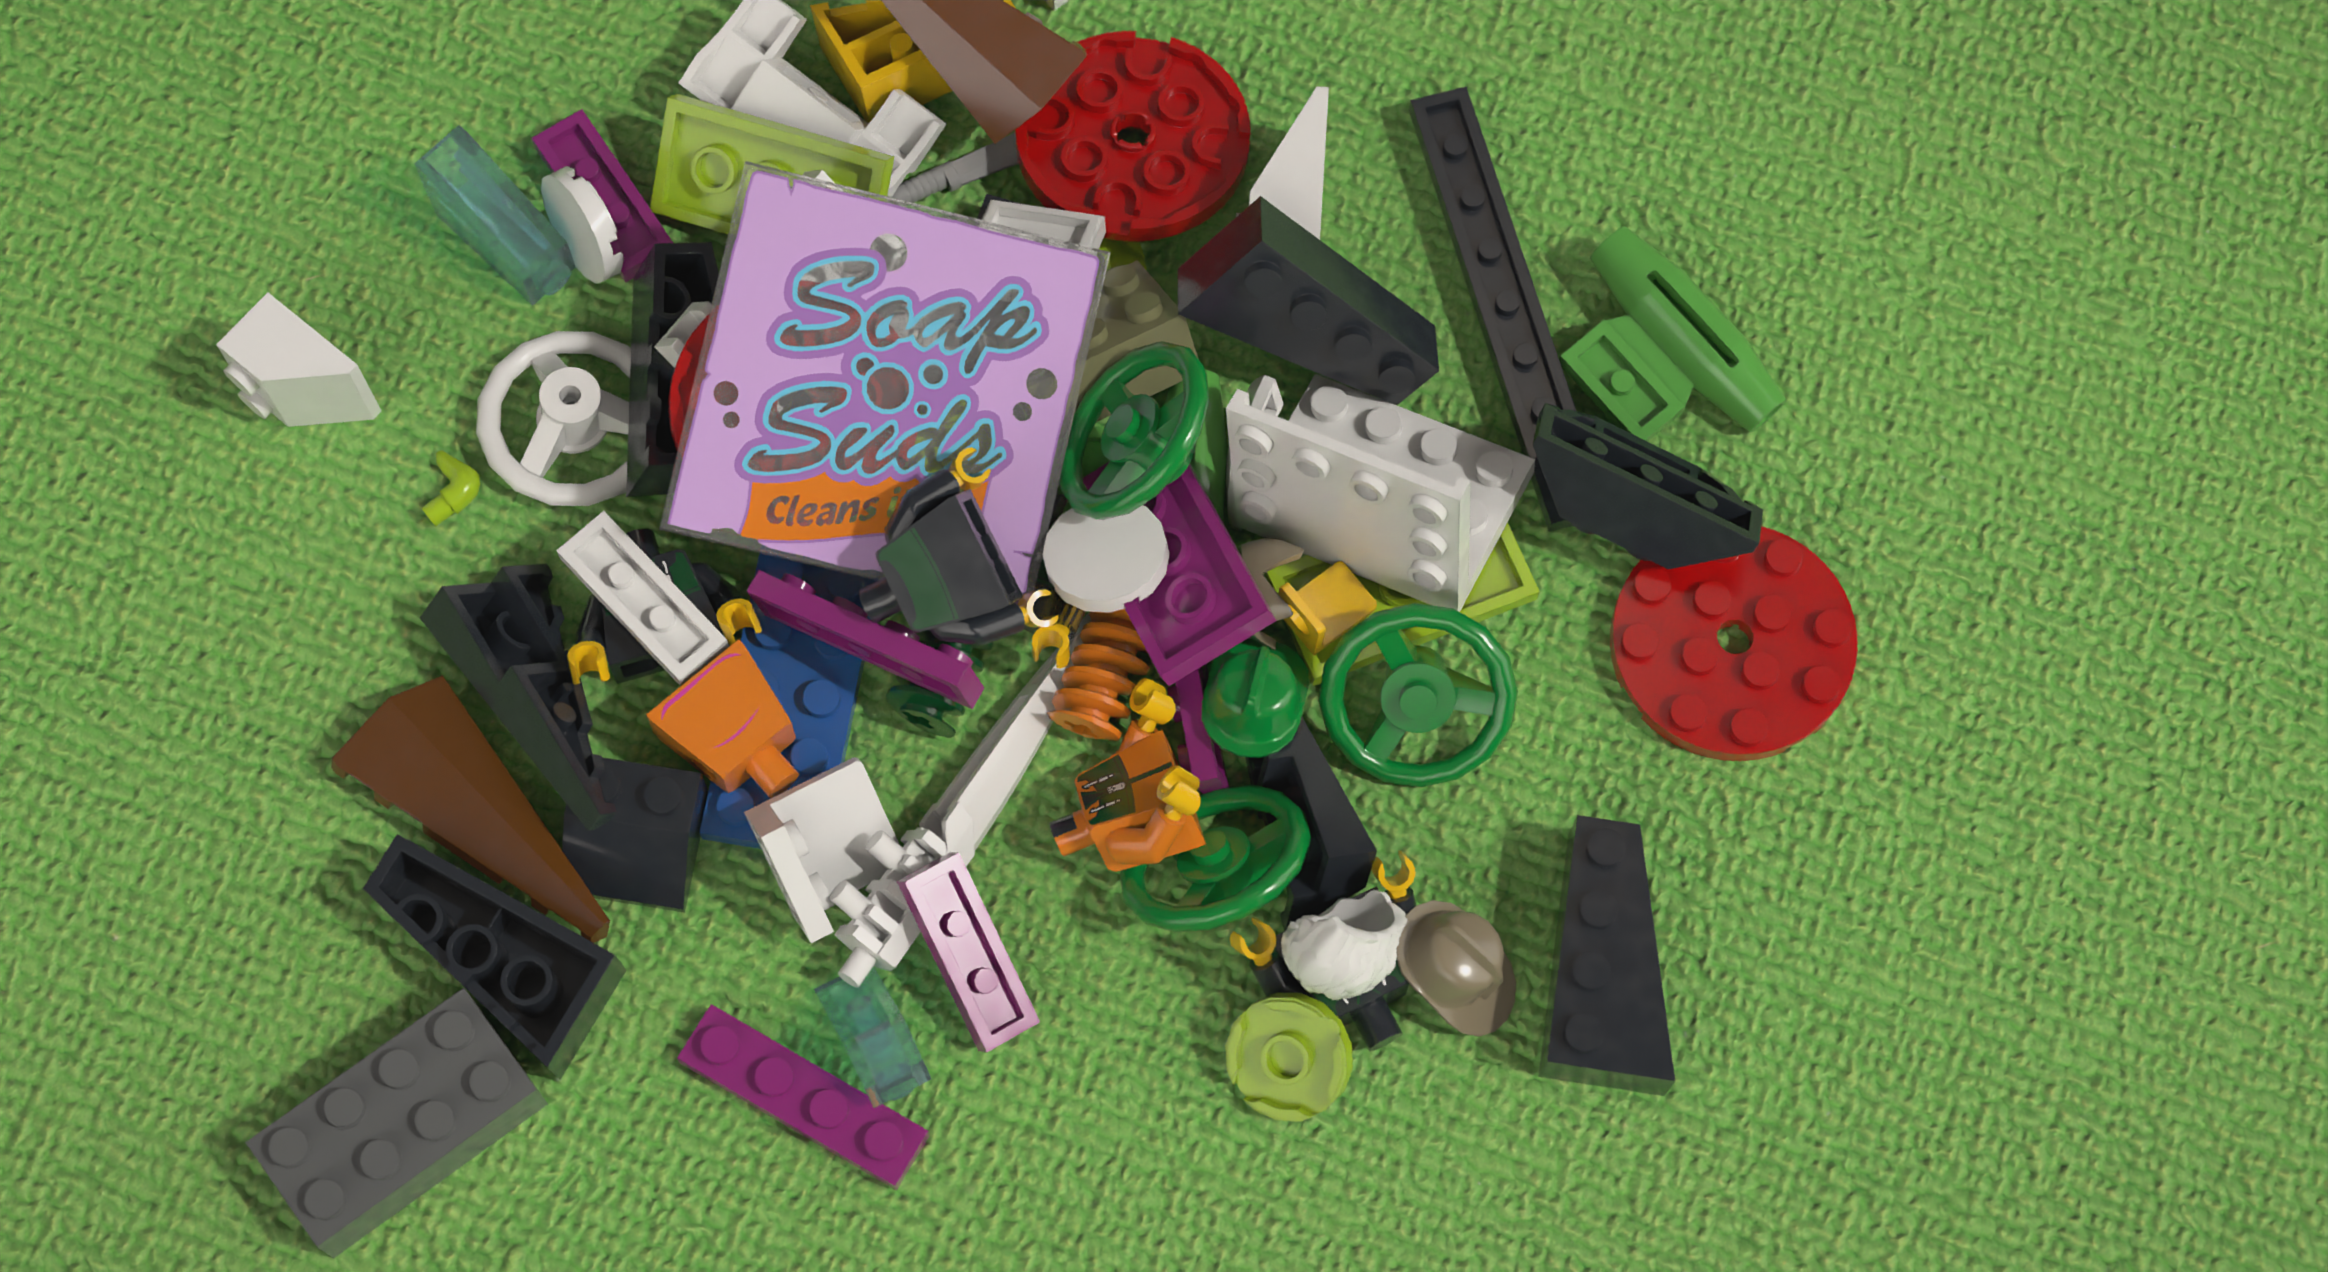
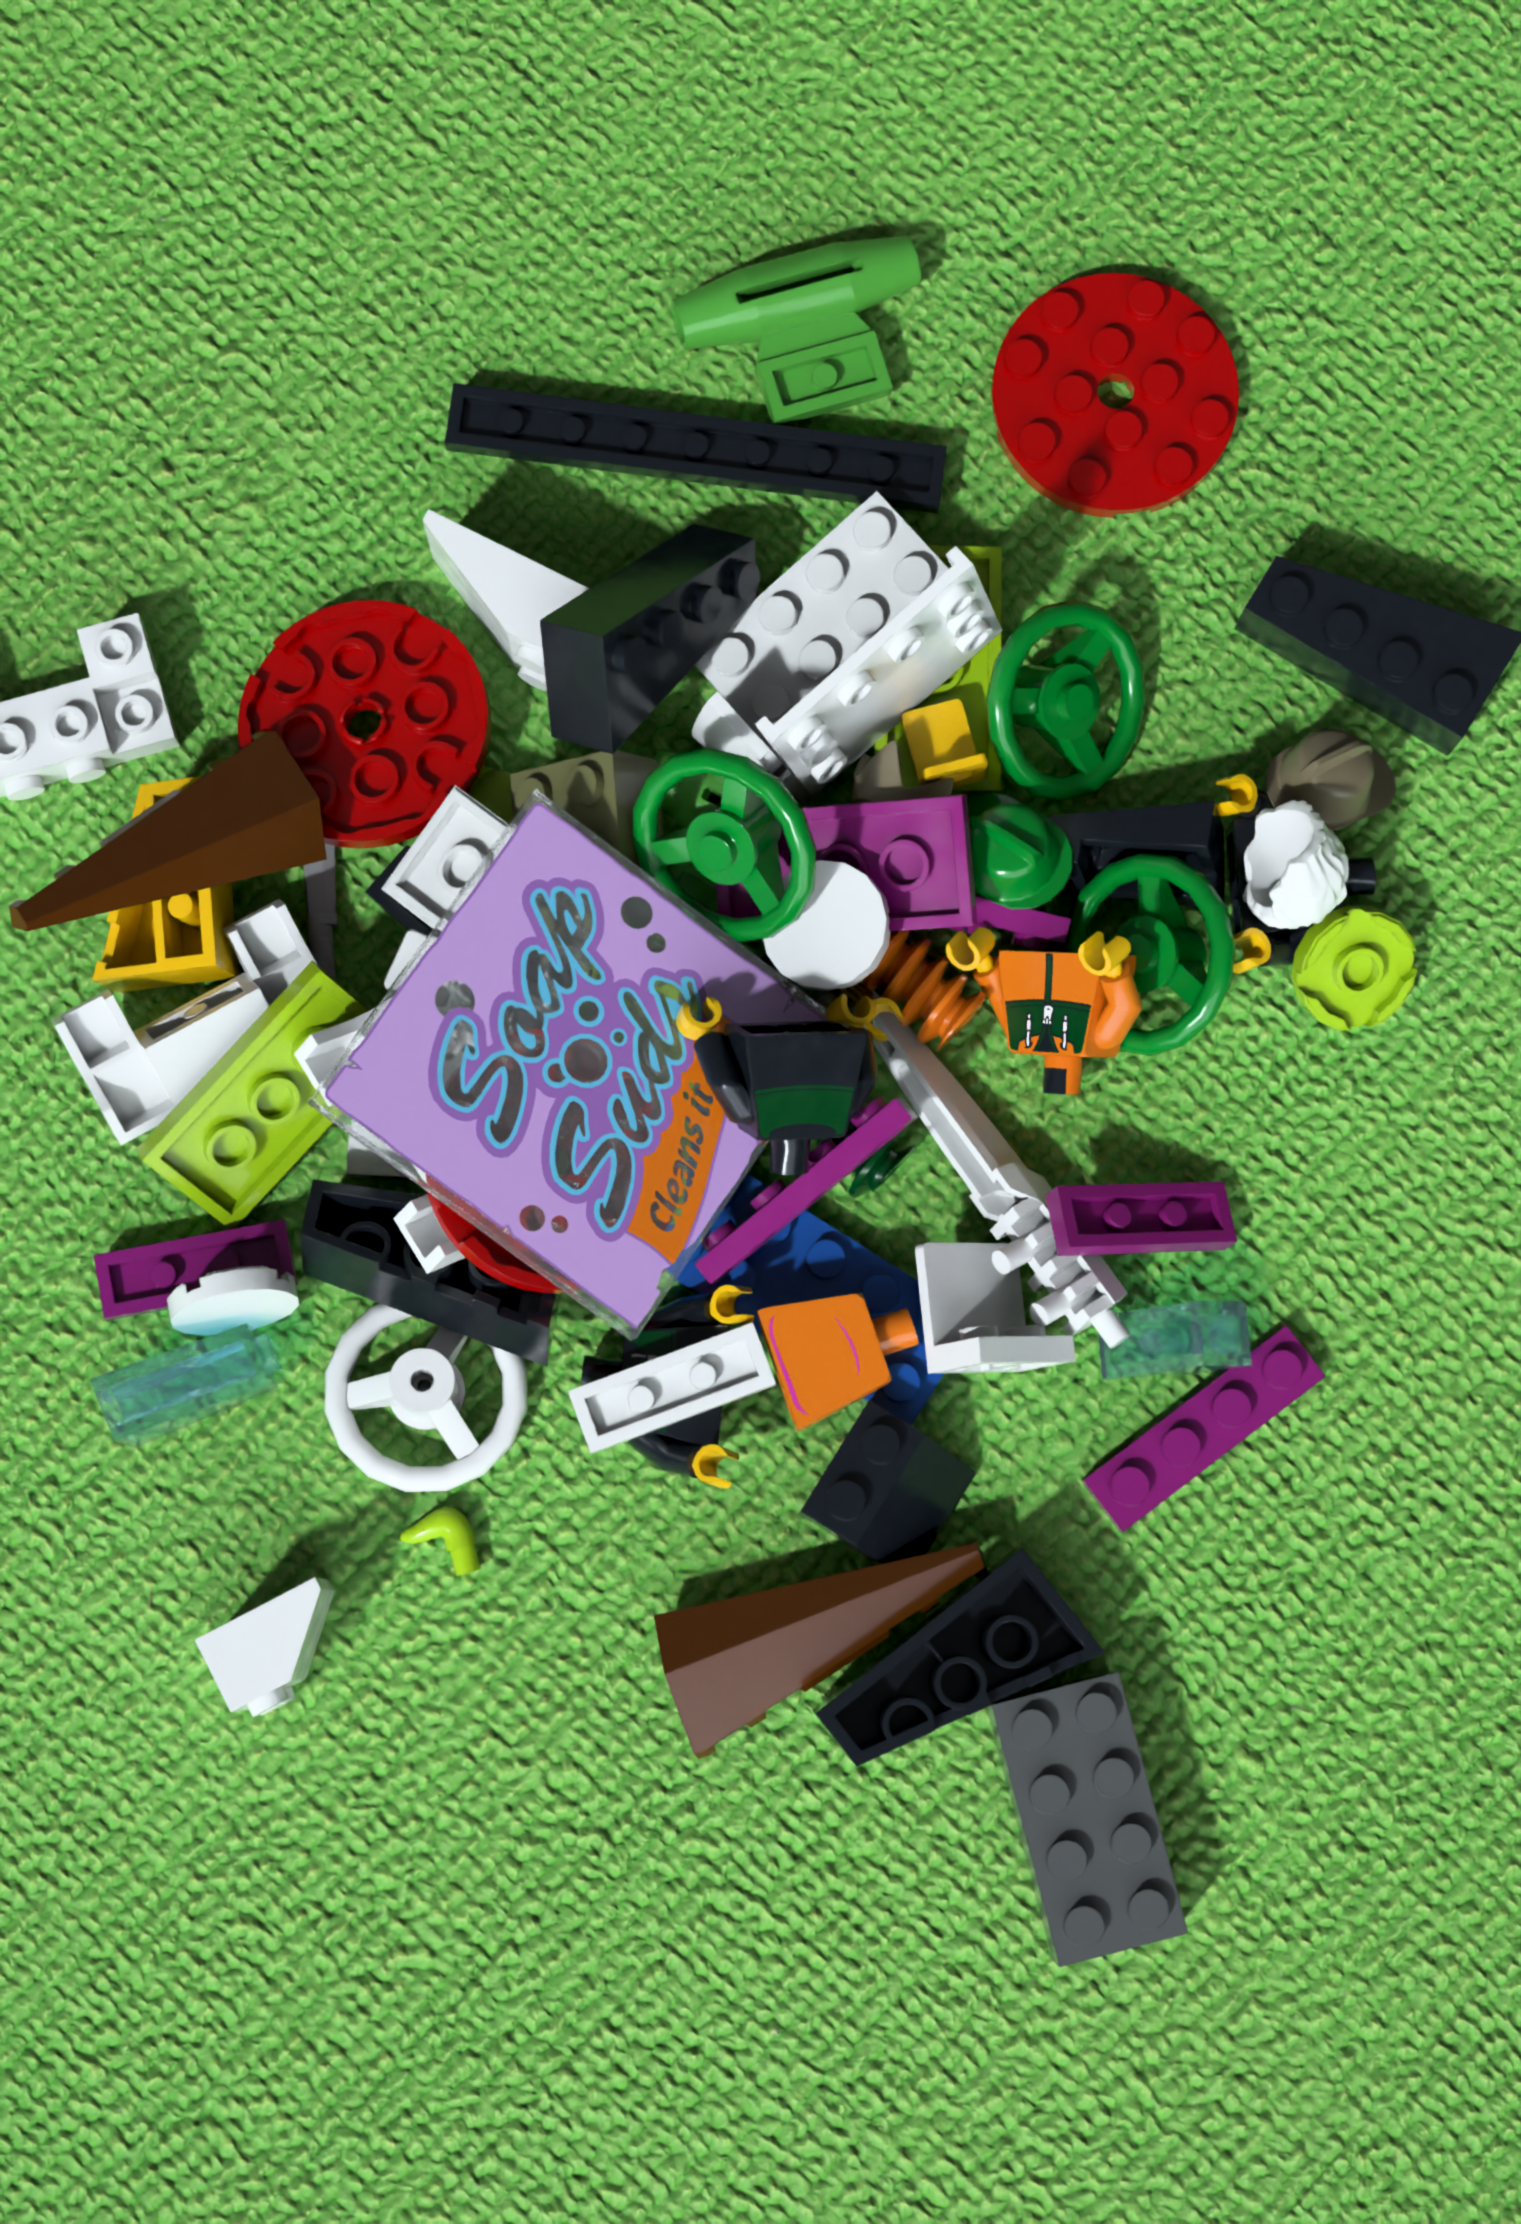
camera: 70 degrees left, 10 degrees up
black wedge [420,564,617,831] -> none
black wedge [1532,403,1763,570] -> none

